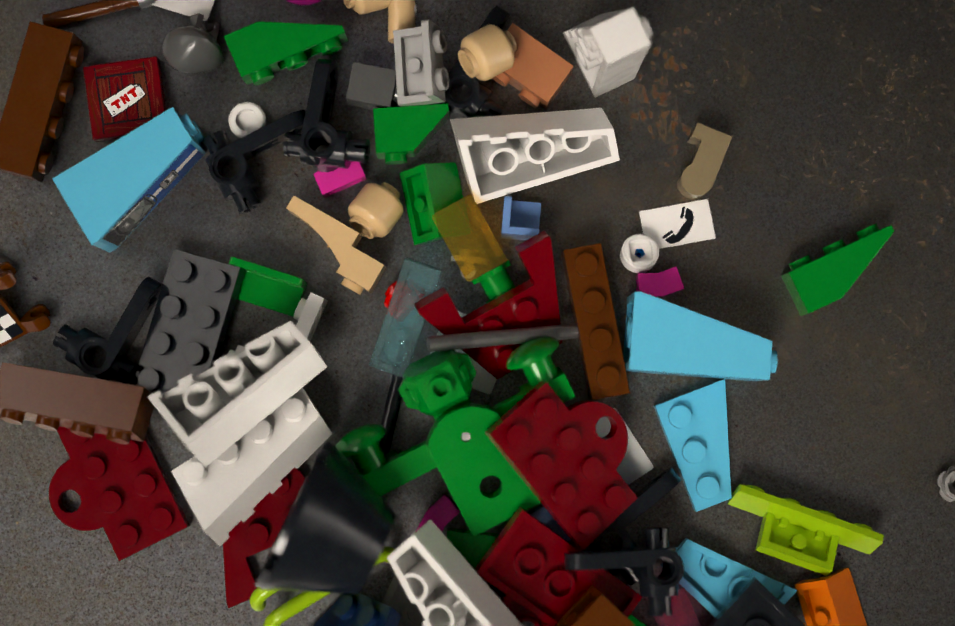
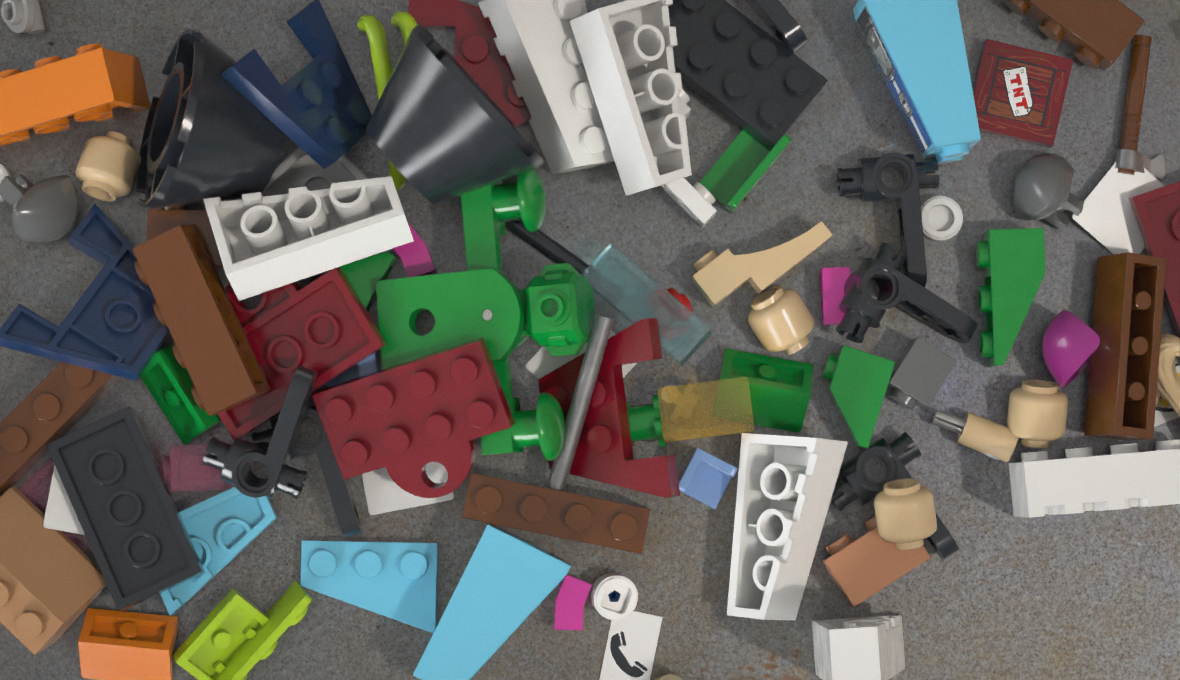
camera: 110 degrees right, 0 degrees up
light grey bracket [393,20,449,107] -> none

